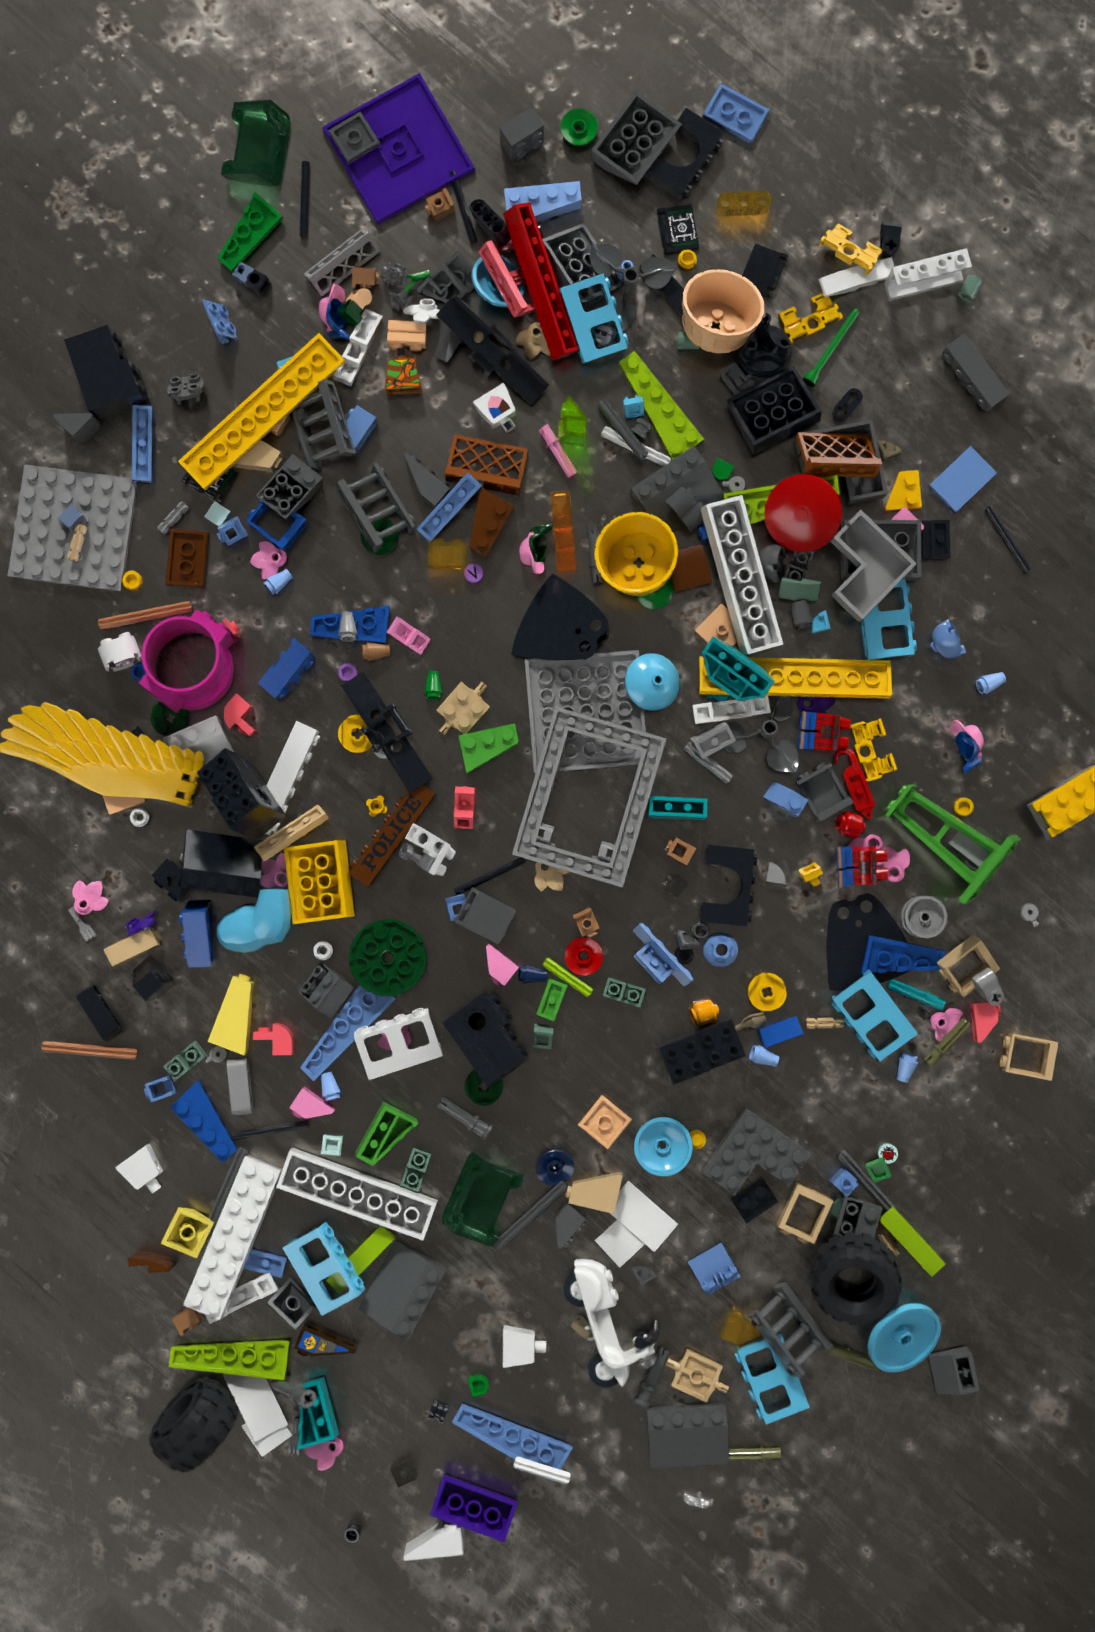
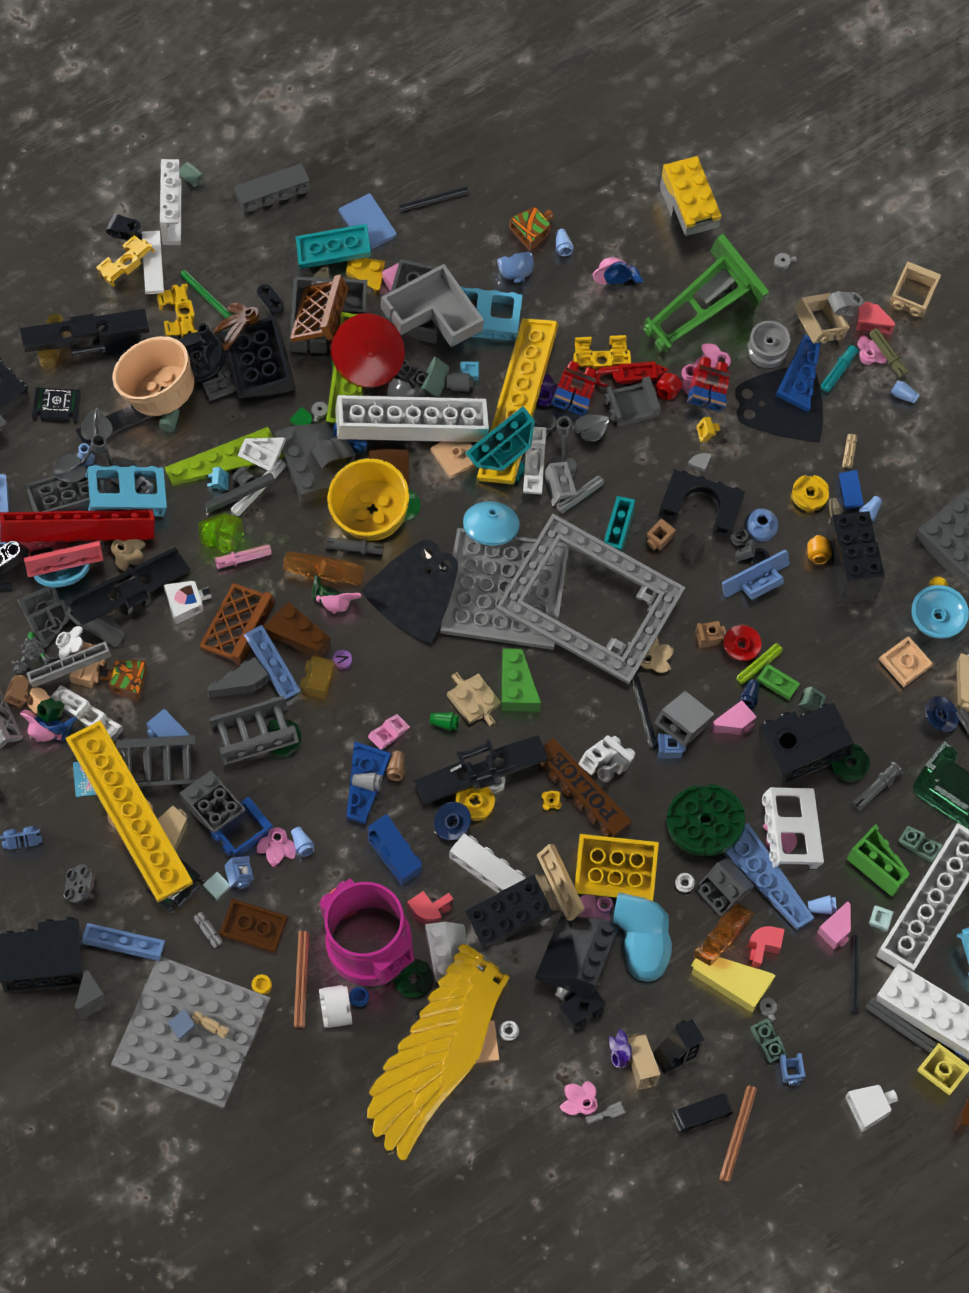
camera: 85 degrees left, 20 degrees down
blue wing [170,1080,238,1163] -> none
blue wedge [179,899,214,968] -> none
light grey beam [227,1057,253,1116] -> none
medium lavender tile [338,663,358,682] -> none
coral brick [454,786,475,829] -> none
sand green slope [603,977,647,1008] -> none
yellow plate [678,250,697,269] -> none
medium blue slope [763,781,808,818] -> none
medium azure window [832,970,918,1061] -> none
black plate [921,520,951,559] -> none
yellow tile [953,798,974,817] -> none
none -> black piece [20,309,150,358]
none -> light grey piece [27,641,112,688]
none -> reddish brown plant [213,302,260,351]
none -> white wing [238,437,287,472]
none -> teal plate [295,224,372,269]
none -> dark blue dish [434,802,471,841]
none -> torso [509,207,555,251]
none -> clear orange slope [693,903,754,966]

